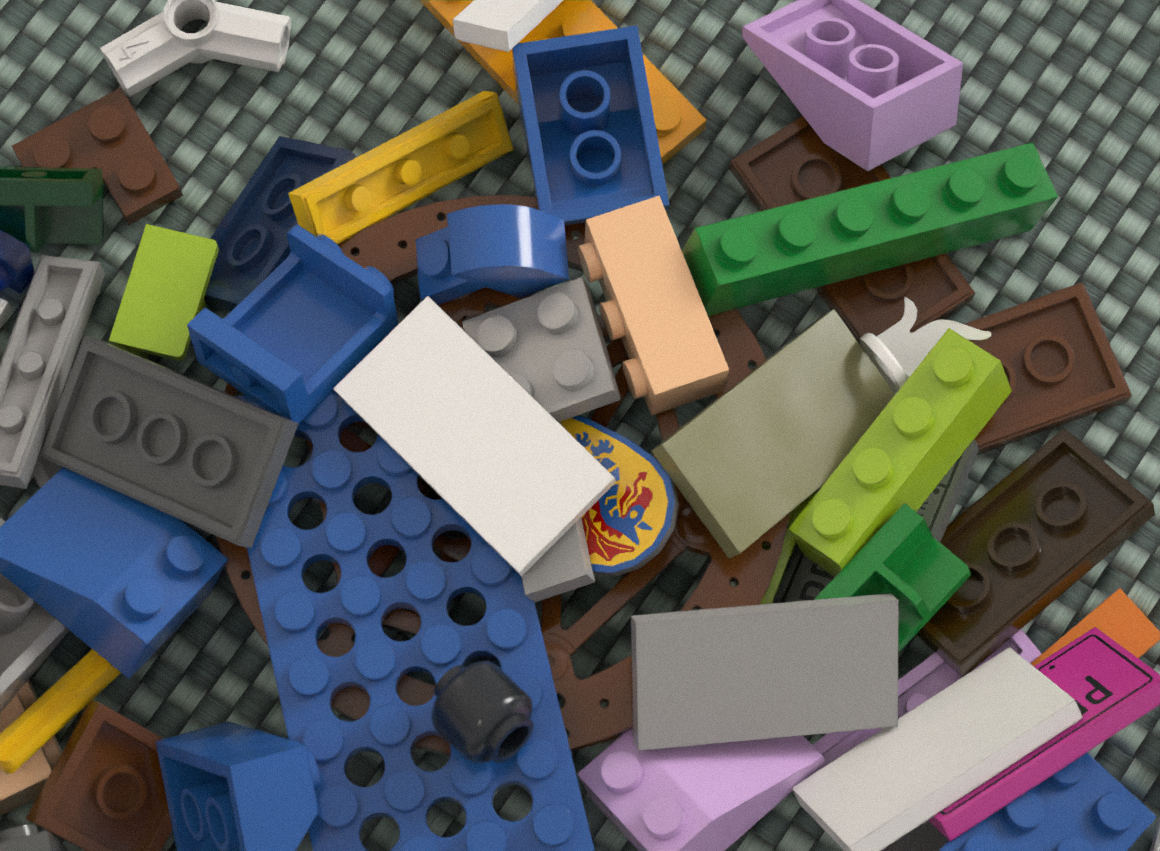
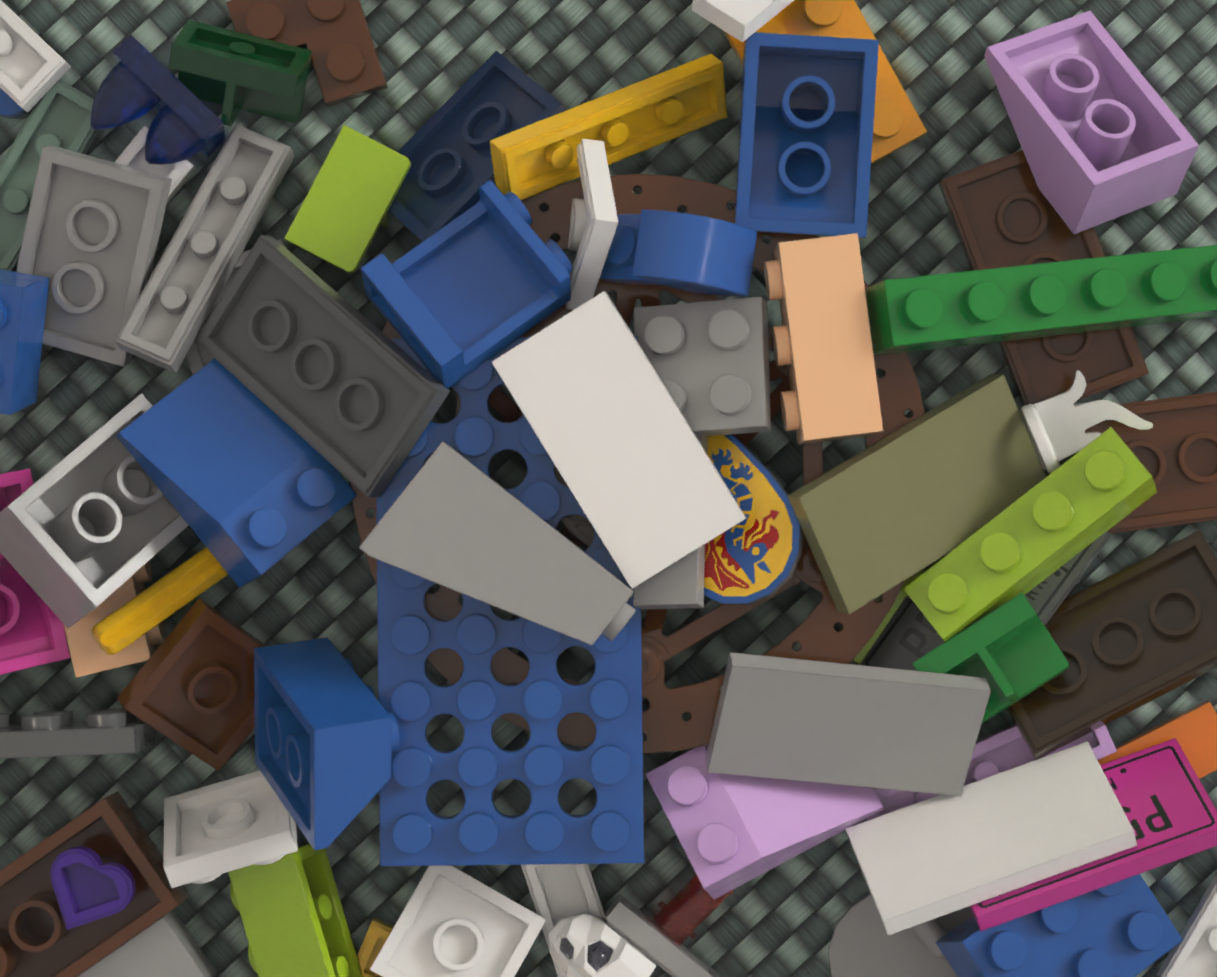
camera: 15 degrees right, 15 degrees up
black head [431,661,534,764] -> none
none -> light grey slope [359,442,636,645]
none -> white tile [565,139,618,310]

